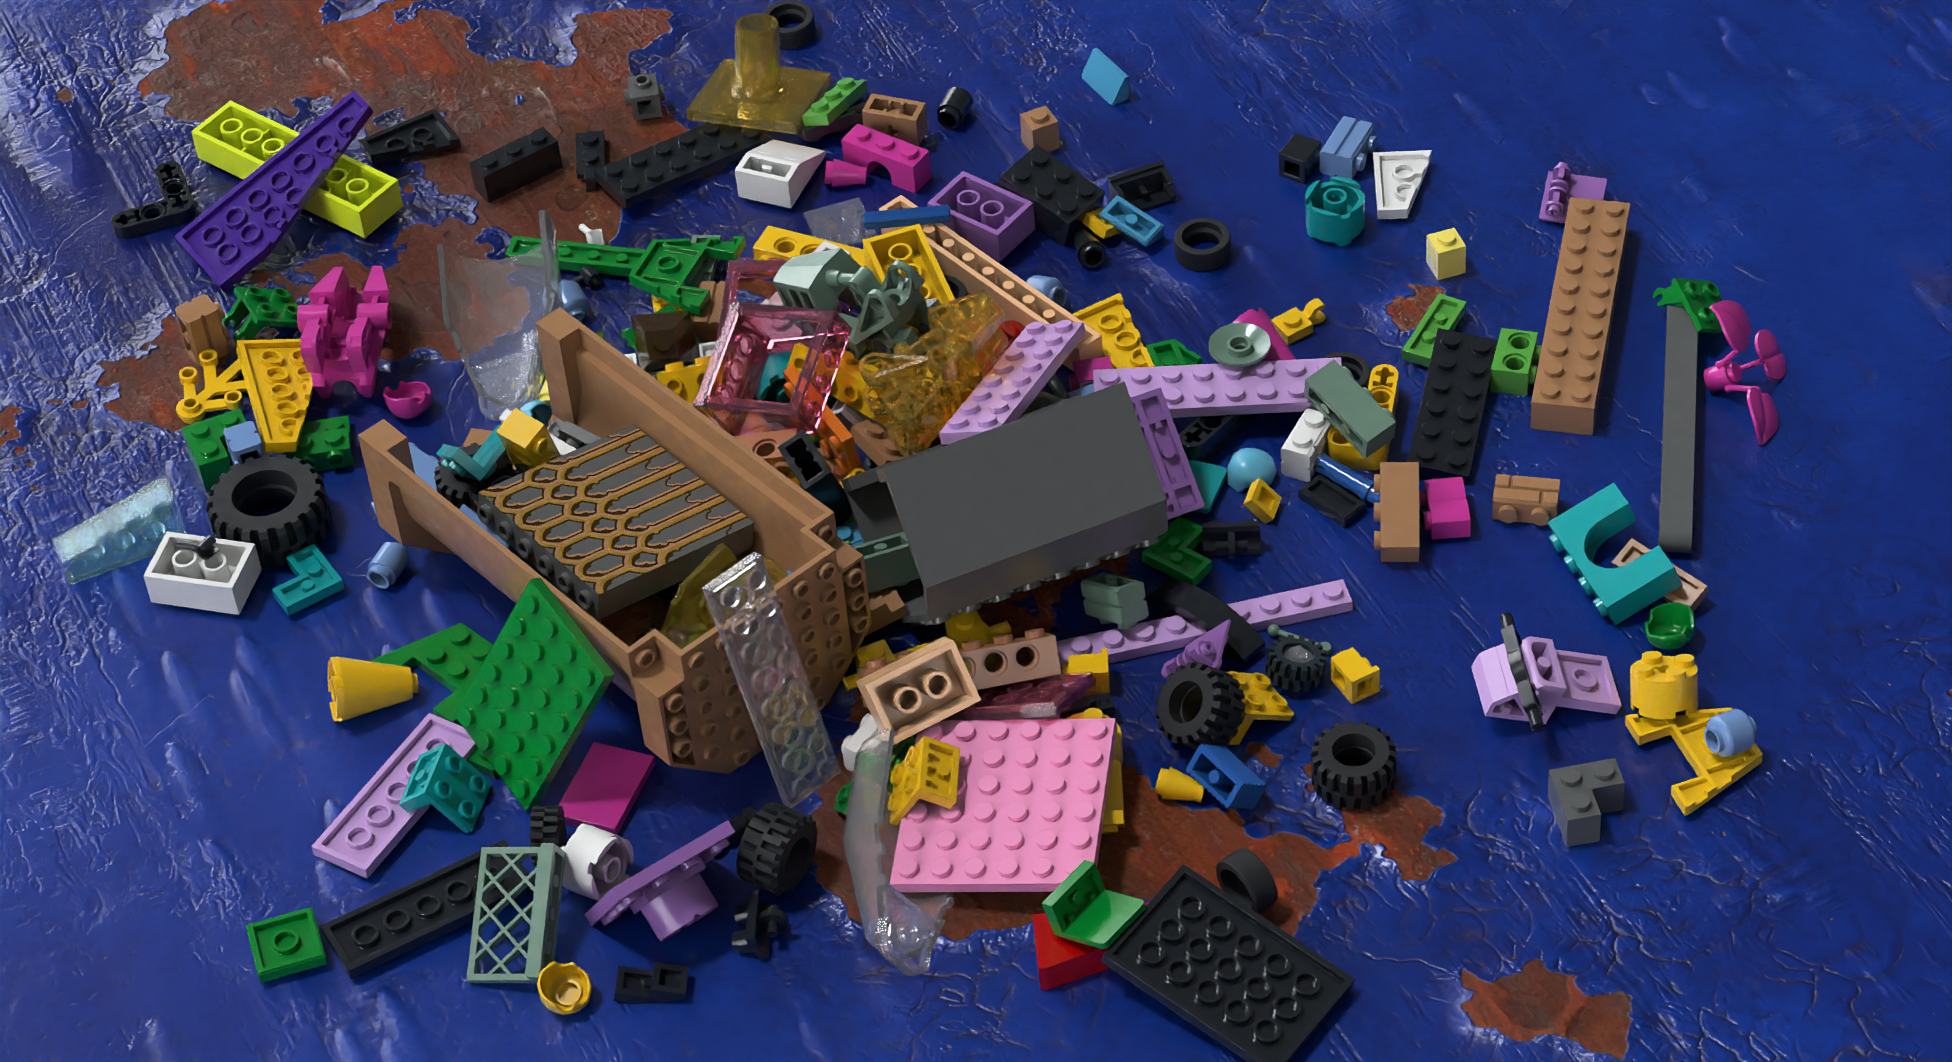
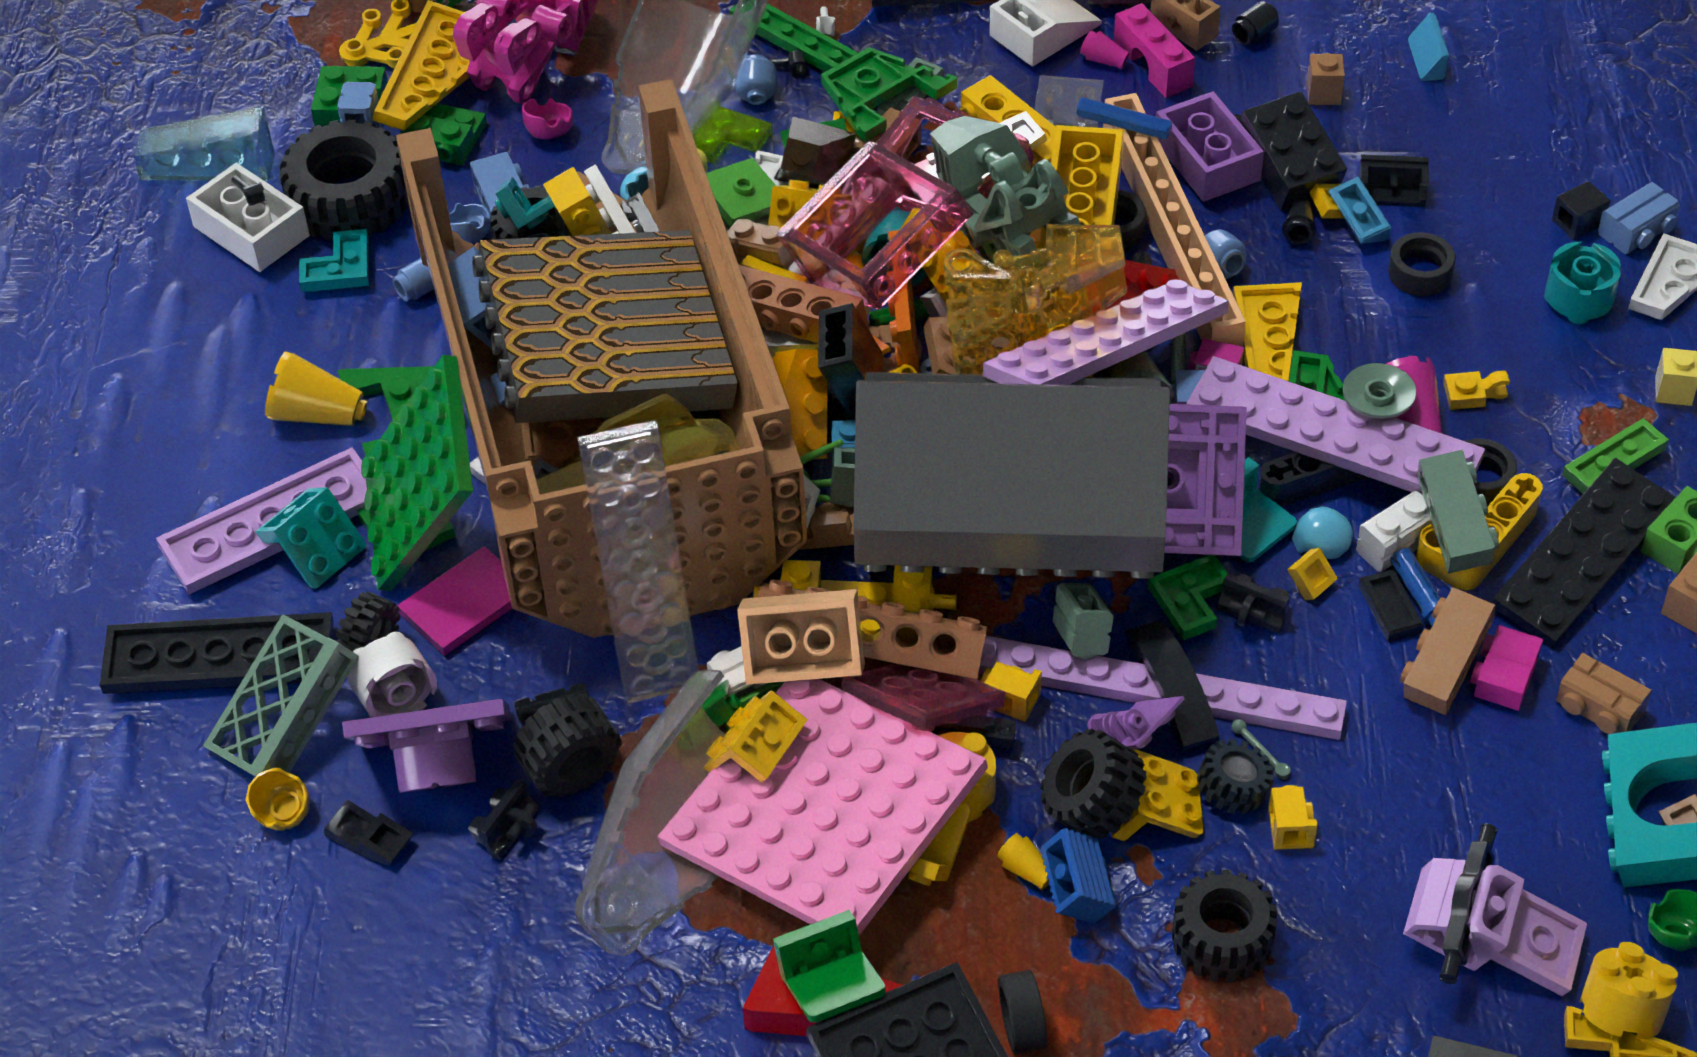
camera: 25 degrees right, 5 degrees up
green plate [246,907,327,983] -> none

